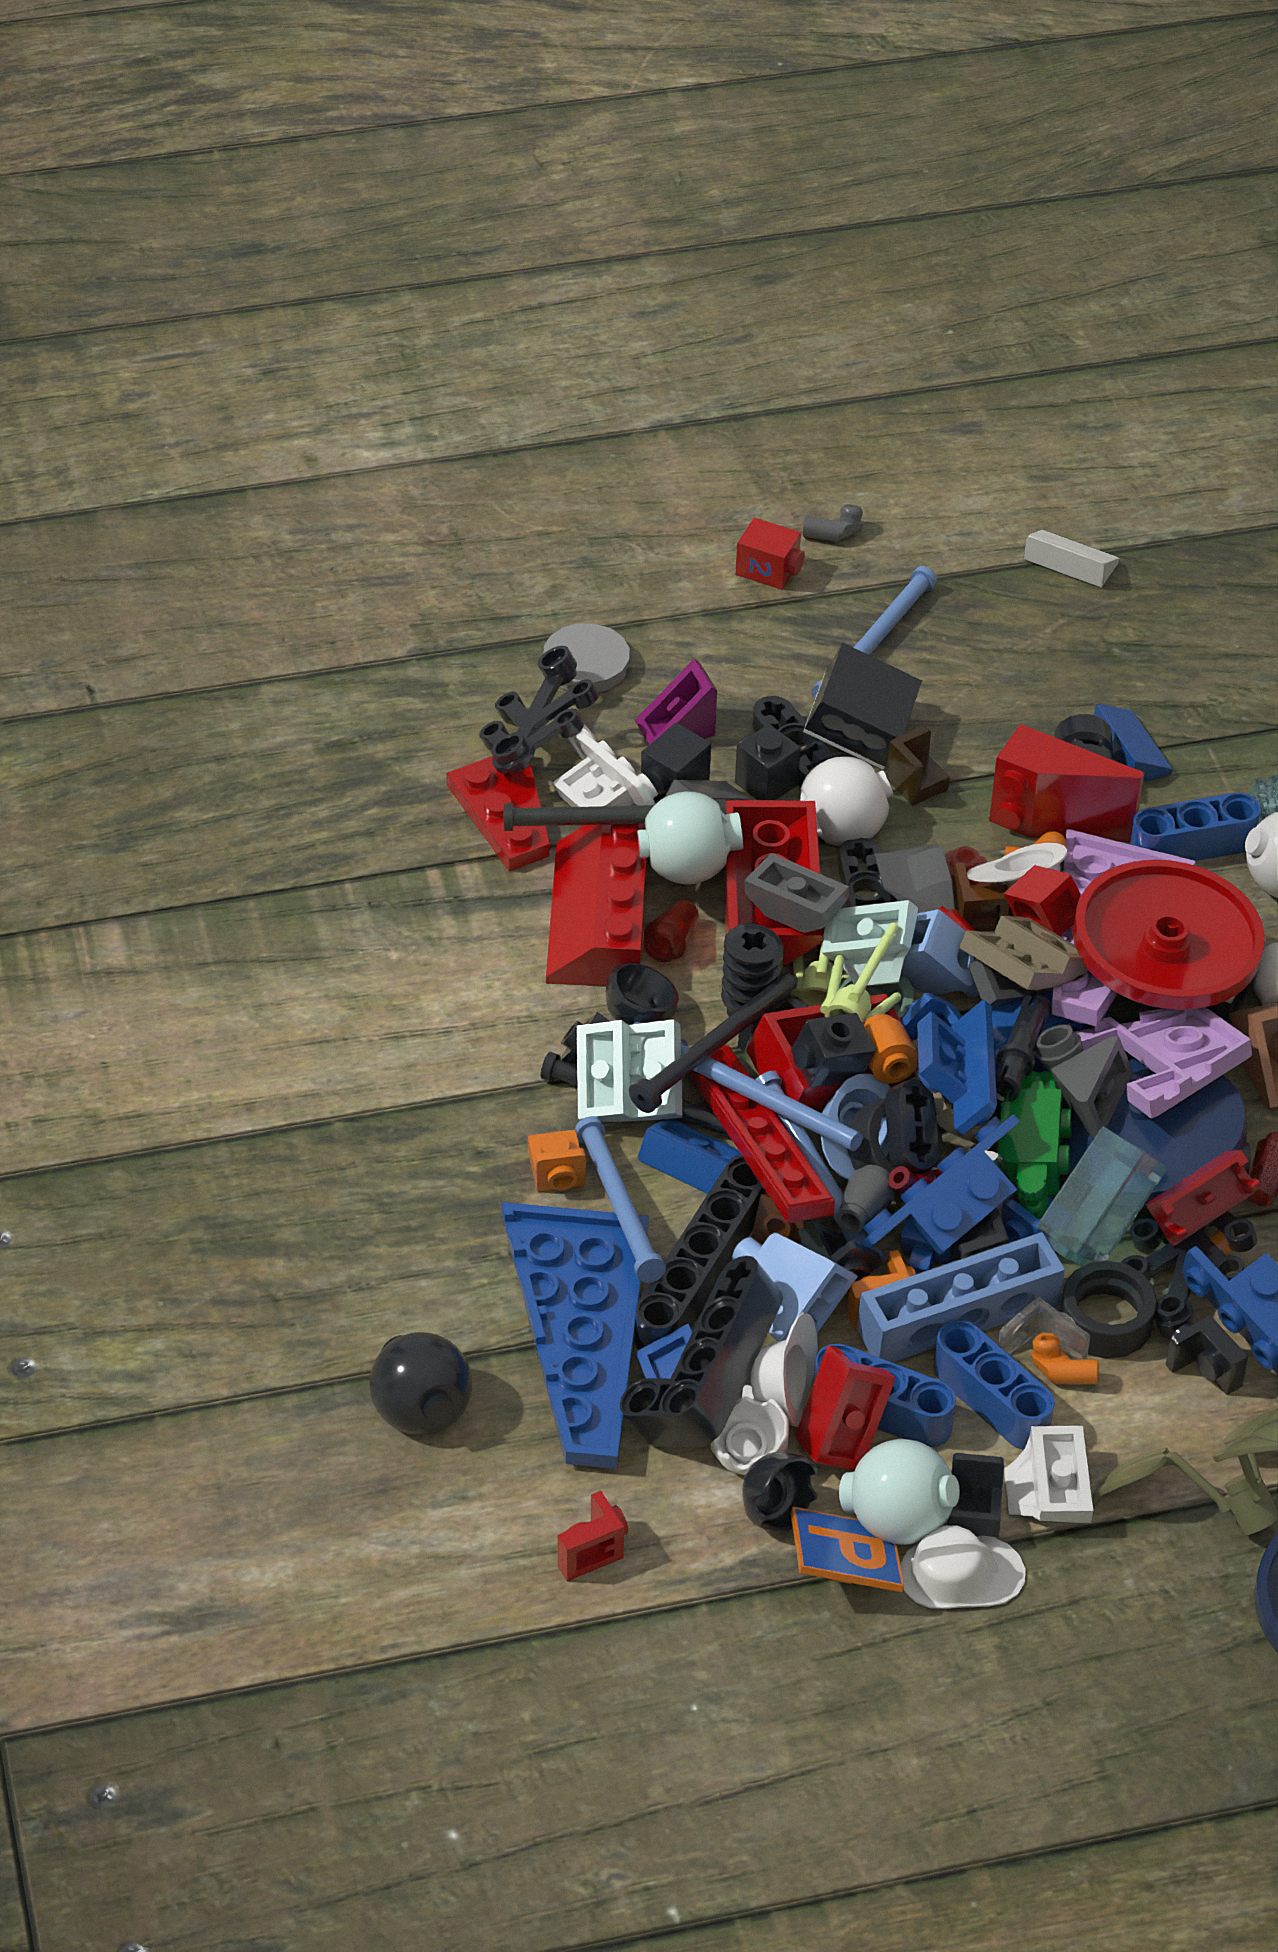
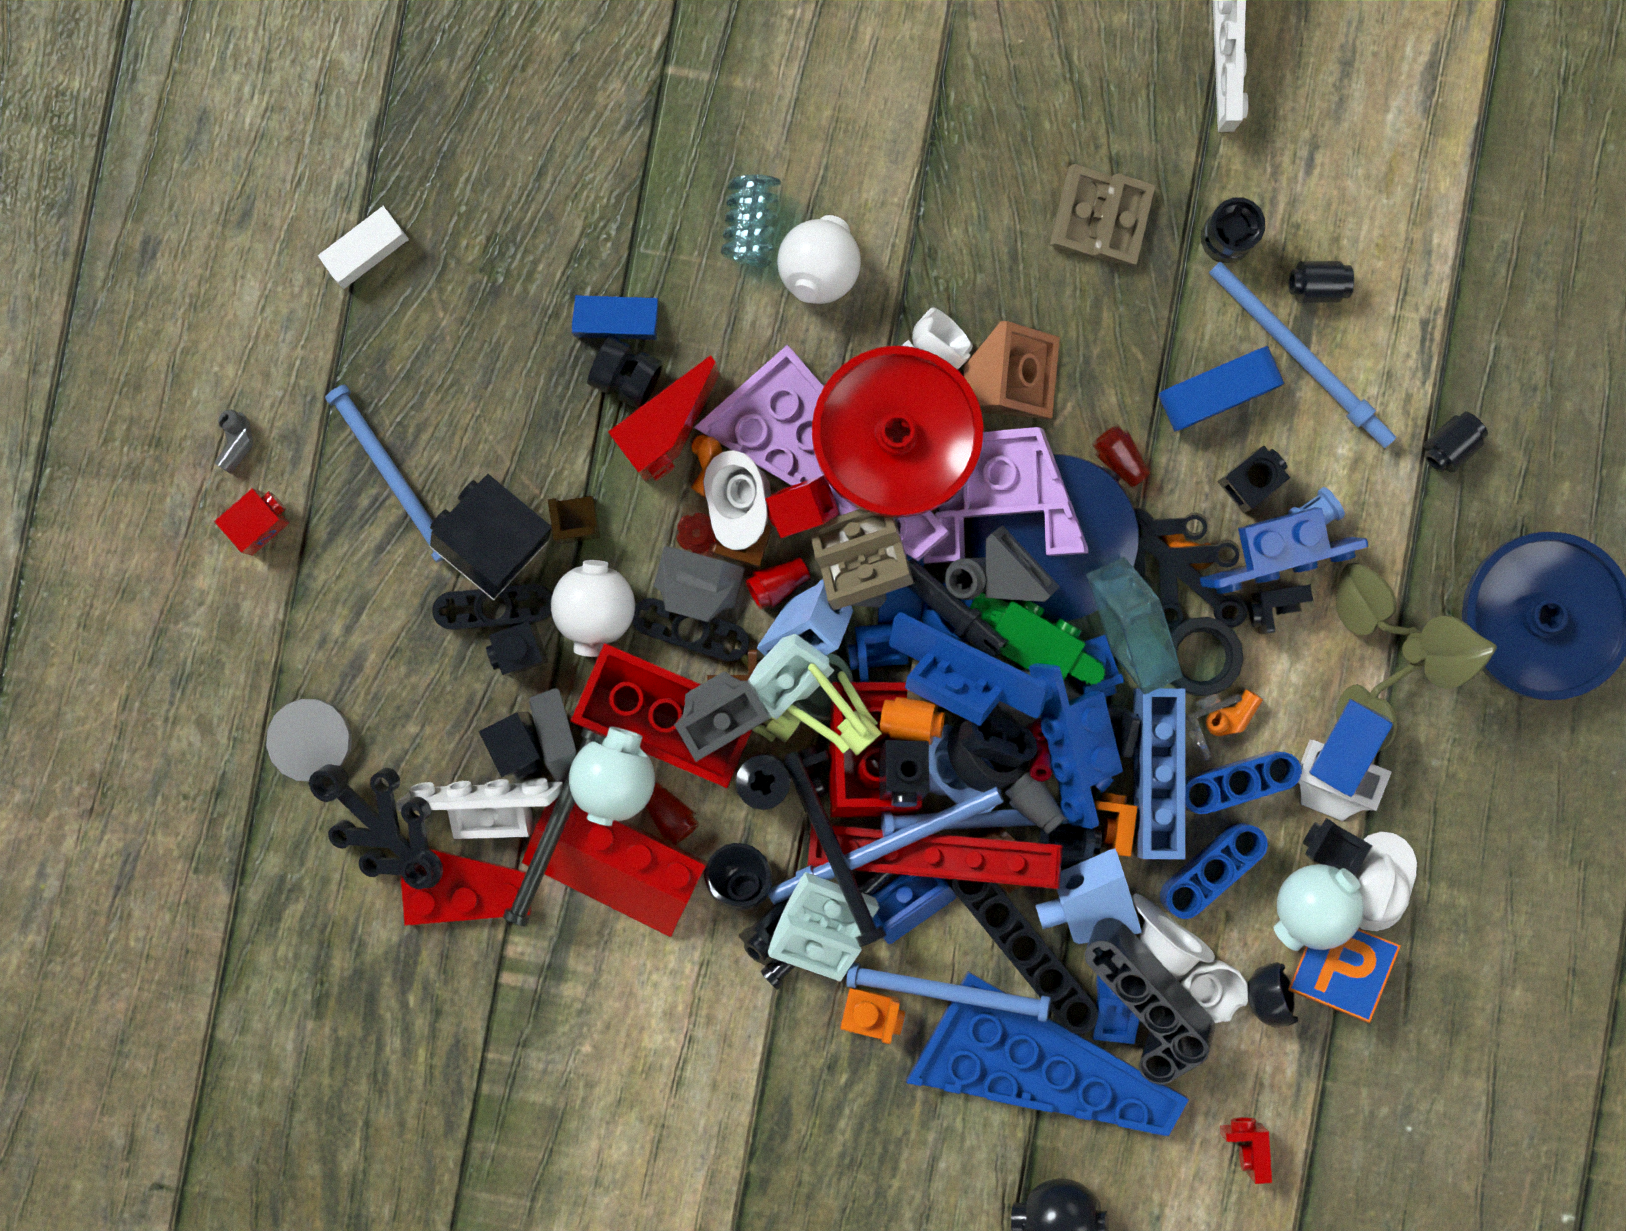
camera: 65 degrees left, 40 degrees up
magenta slope [635,659,717,745] -> none
red panel [795,1346,895,1471] -> none
blue beam [1130,793,1261,861] -> none
red hinge [1146,1150,1261,1246] -> none
none -> blue slope [1309,699,1393,797]

